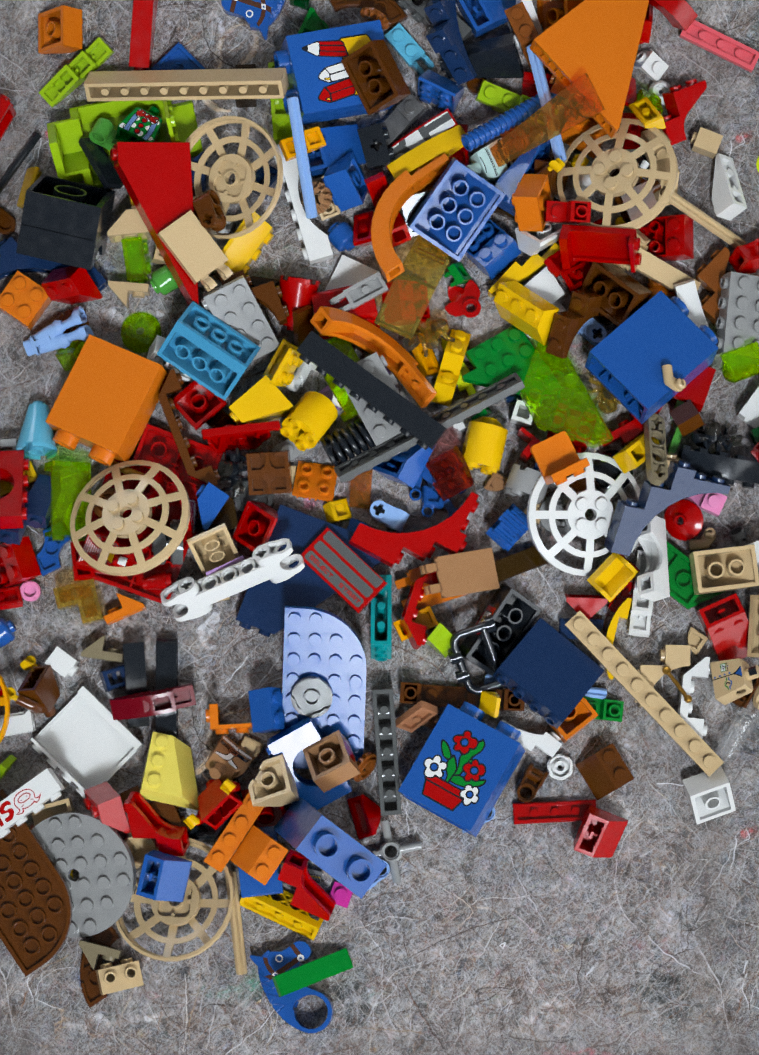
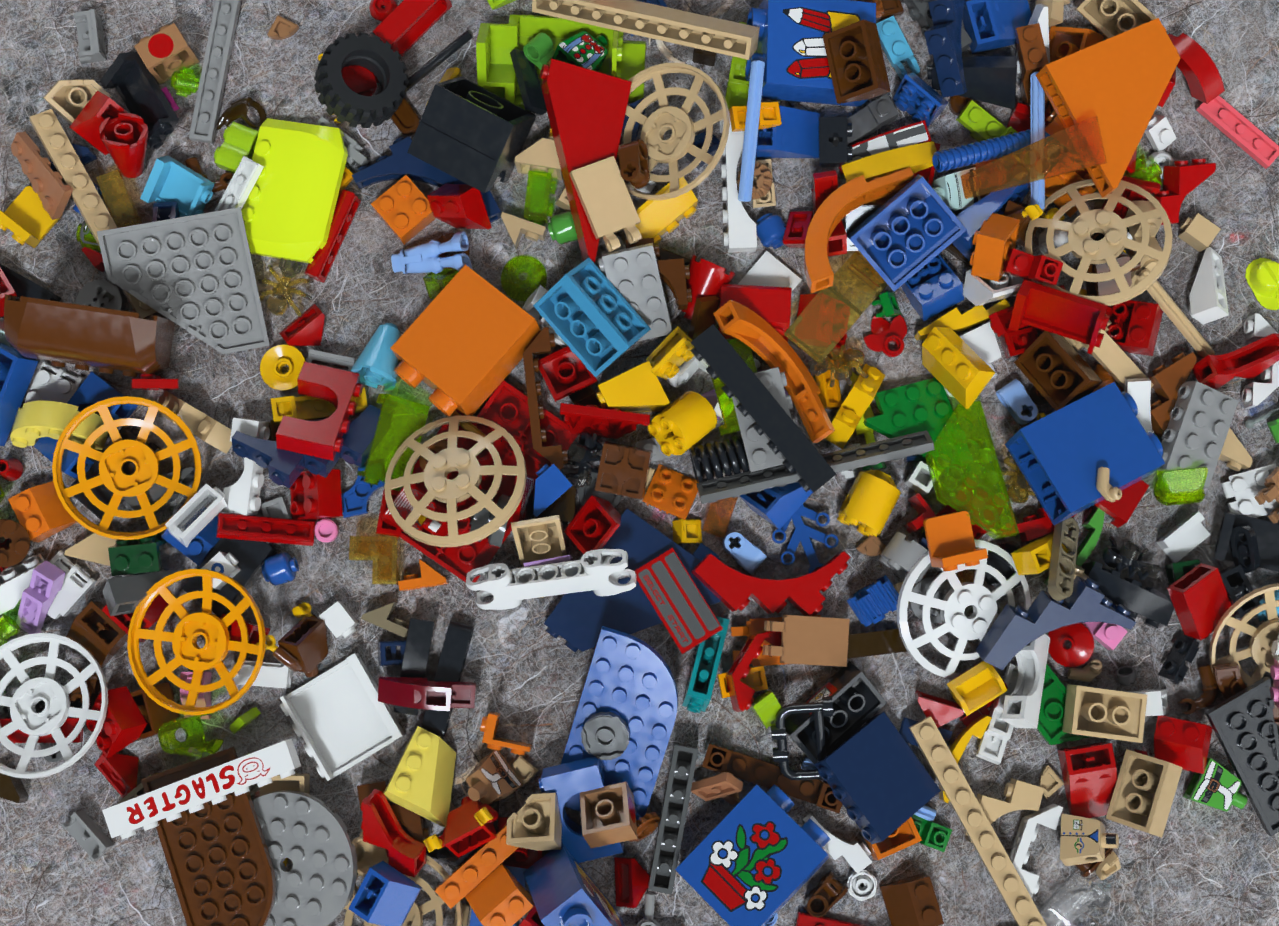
camera: 10 degrees right, 0 degrees up
slope [83,781,131,833] -> none
red cone [142,571,174,591] -> none
blue slope [248,687,285,734] -> none
blue slope [323,152,368,212] -> none
light grey hinge [329,272,389,312] -> none
blue tile [422,485,444,509] -> none
clear red slope [426,445,474,501] -> none
yellow slope [479,691,501,718] -> none
reddish brown arch [546,290,603,359] -> none
yellow slope [629,97,666,129] -> none
pearl gold hinge [662,666,692,703] -> none
reddish brown panel [669,400,704,436] -> none

